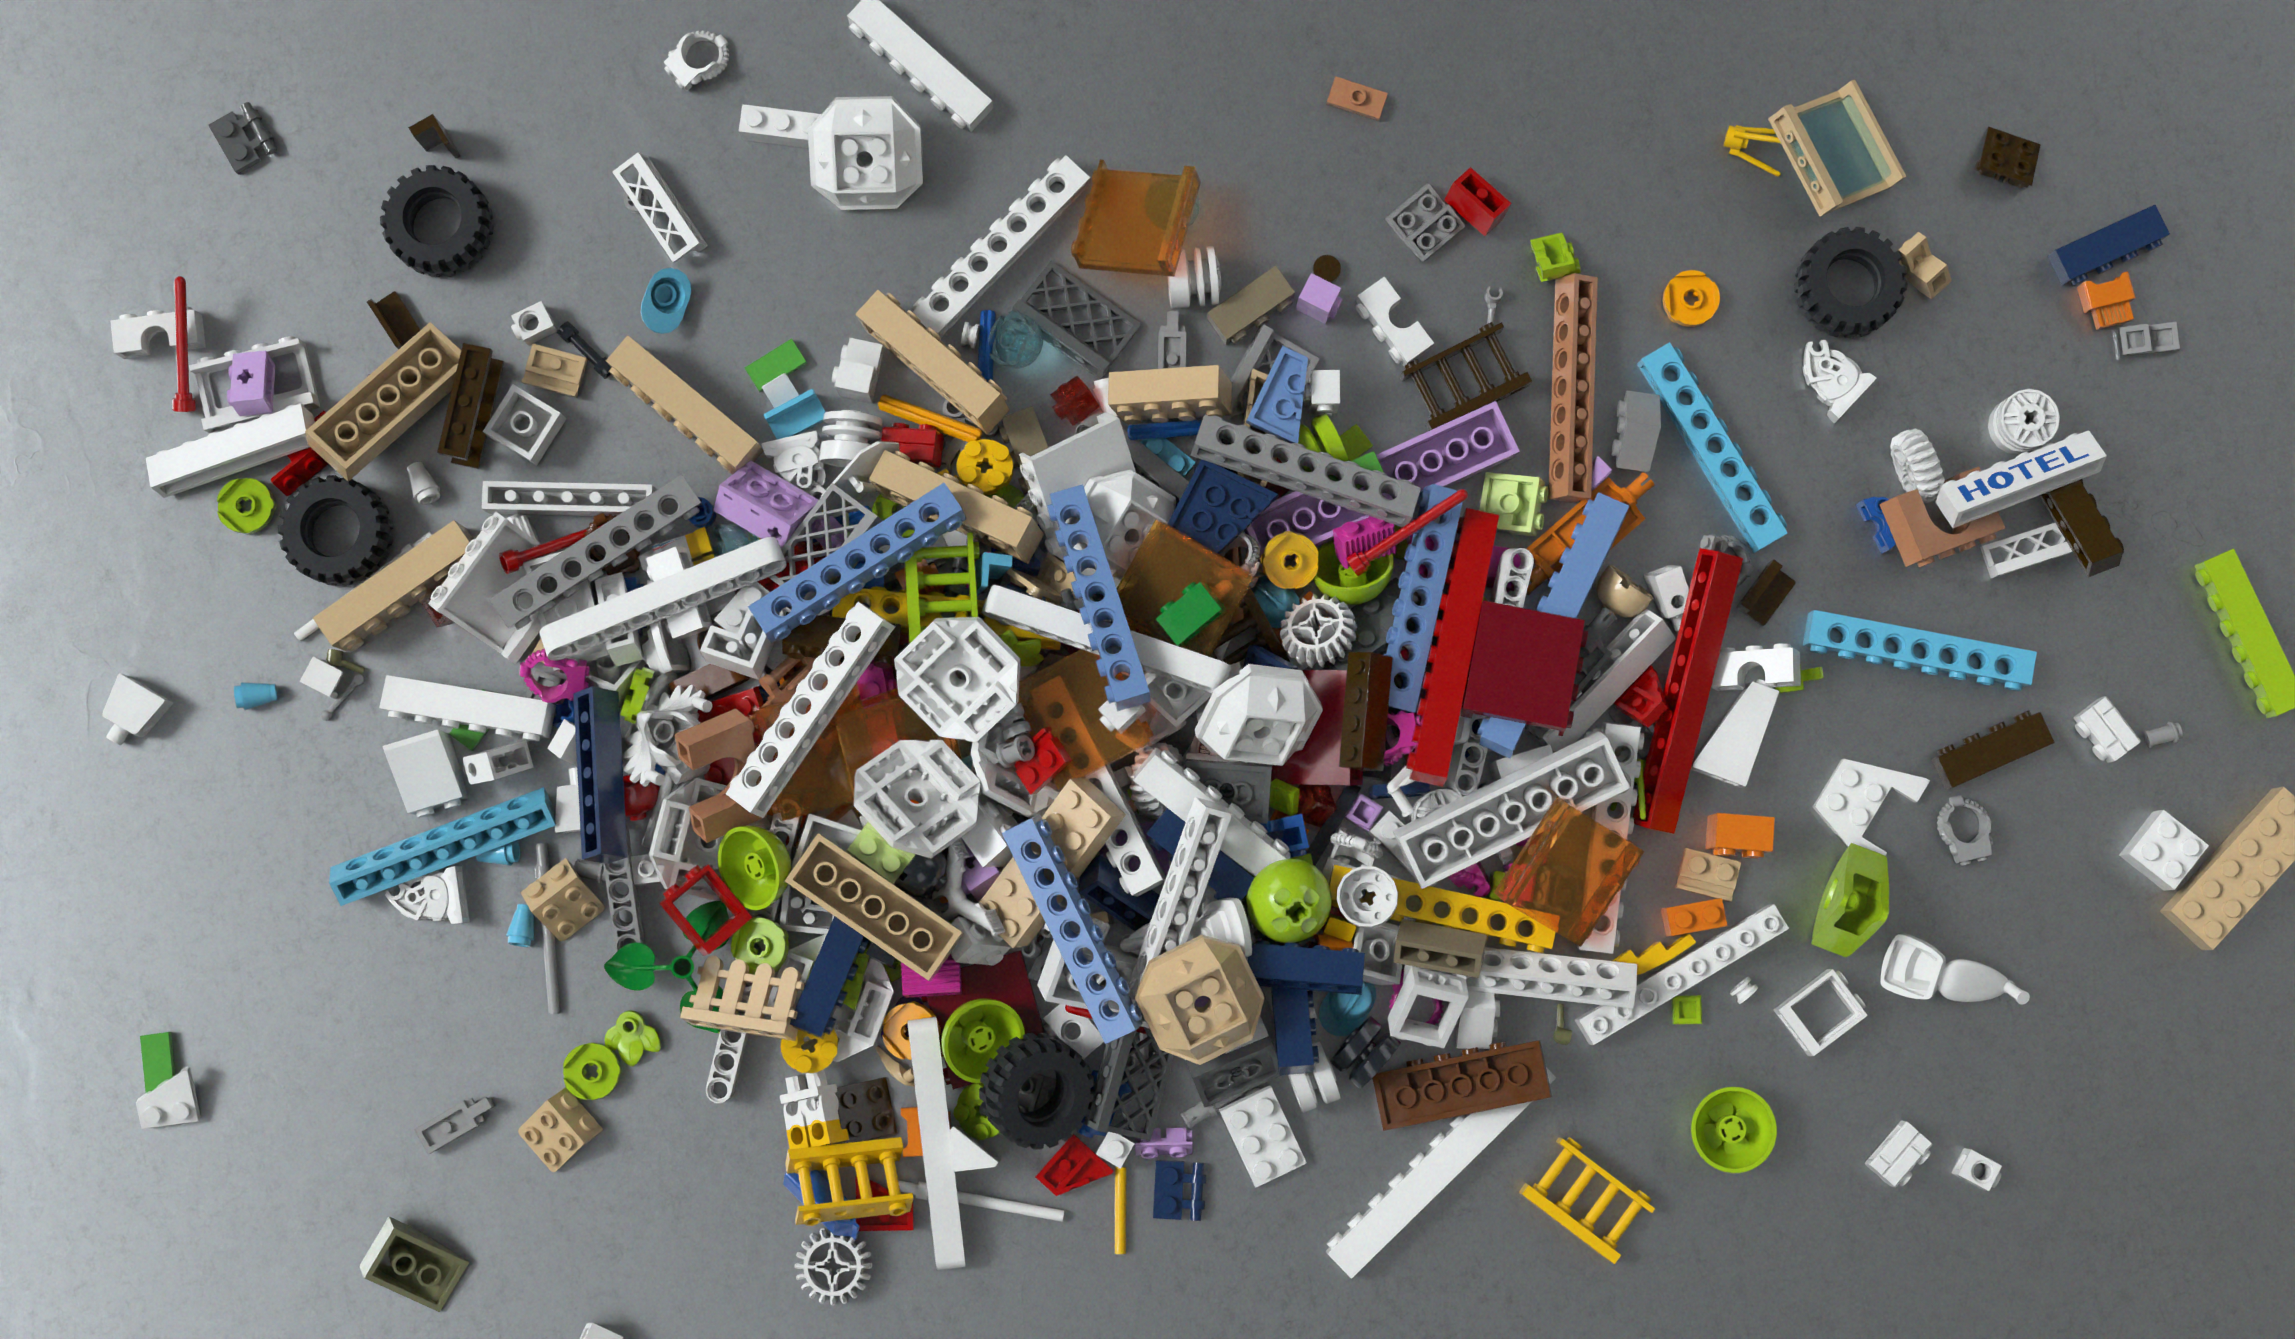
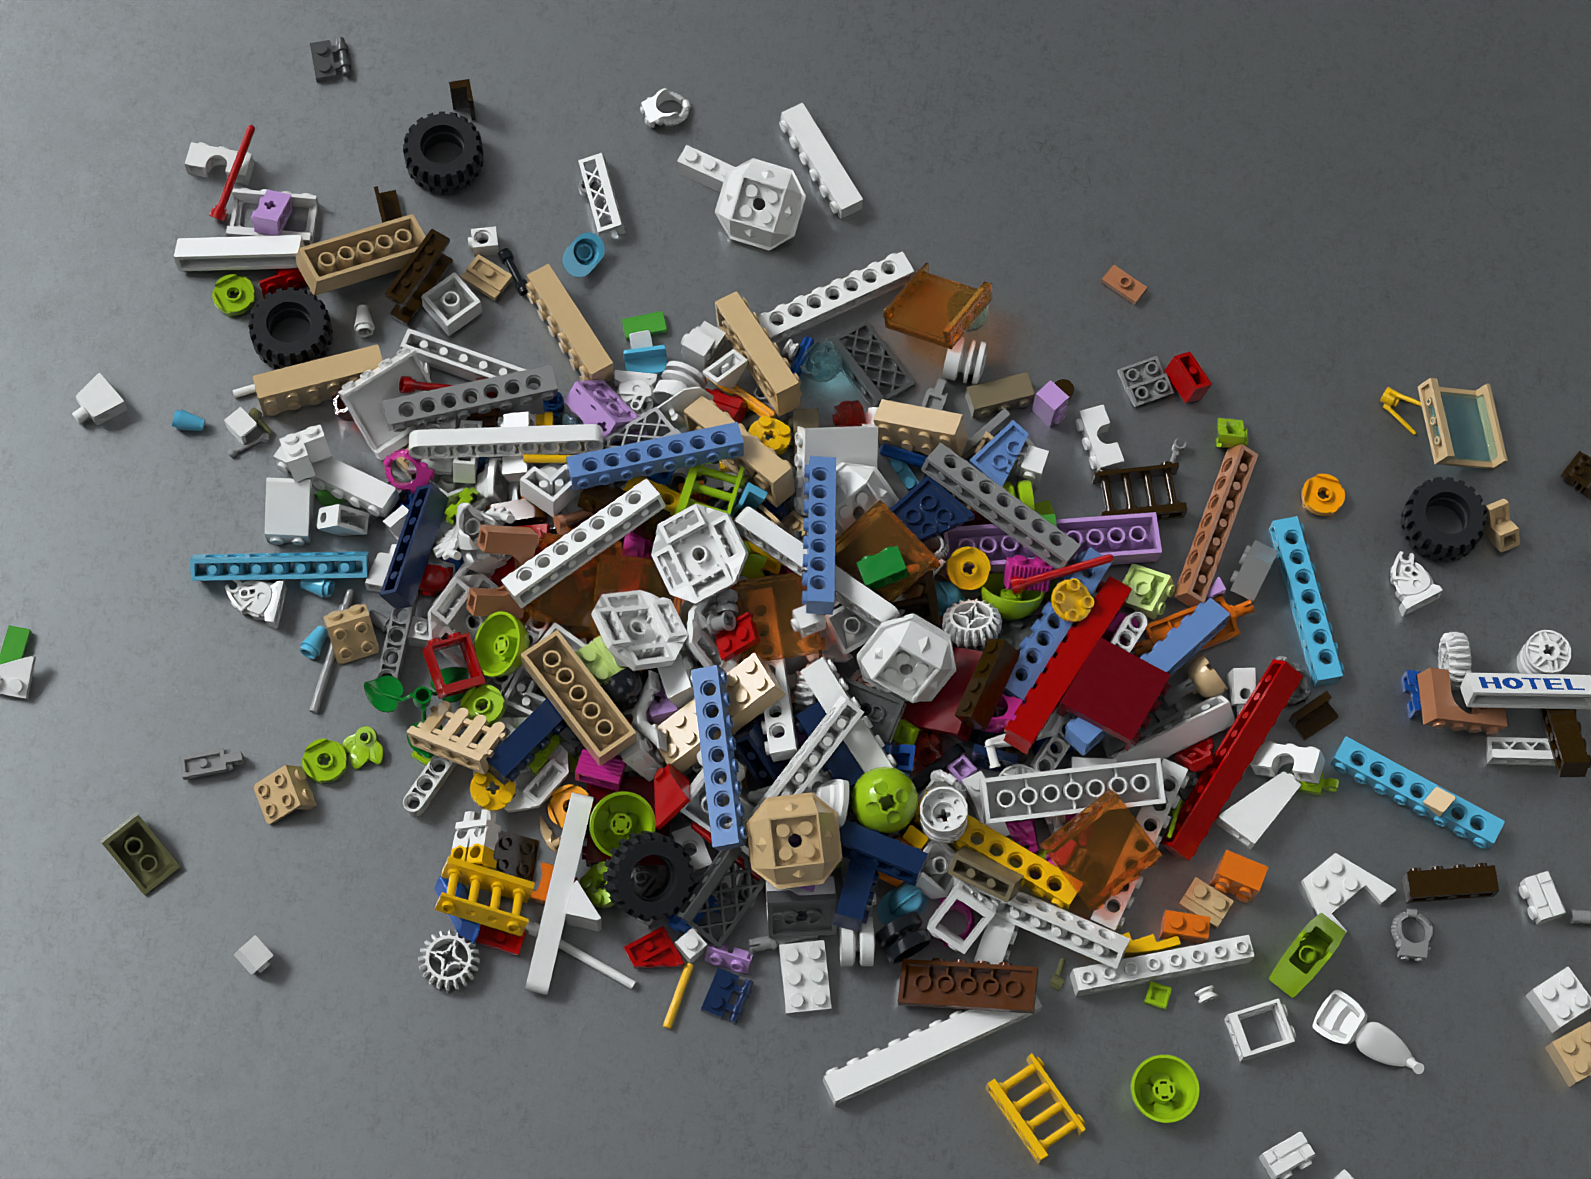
camera: 15 degrees right, 15 degrees down
none -> white brick [279,424,332,482]
none -> yellow bar [523,454,572,464]
none -> red slope [654,763,691,830]
none -> white slope [702,349,748,388]
none -> yellow dish [1051,578,1094,622]
none -> tan slope [1422,786,1456,817]

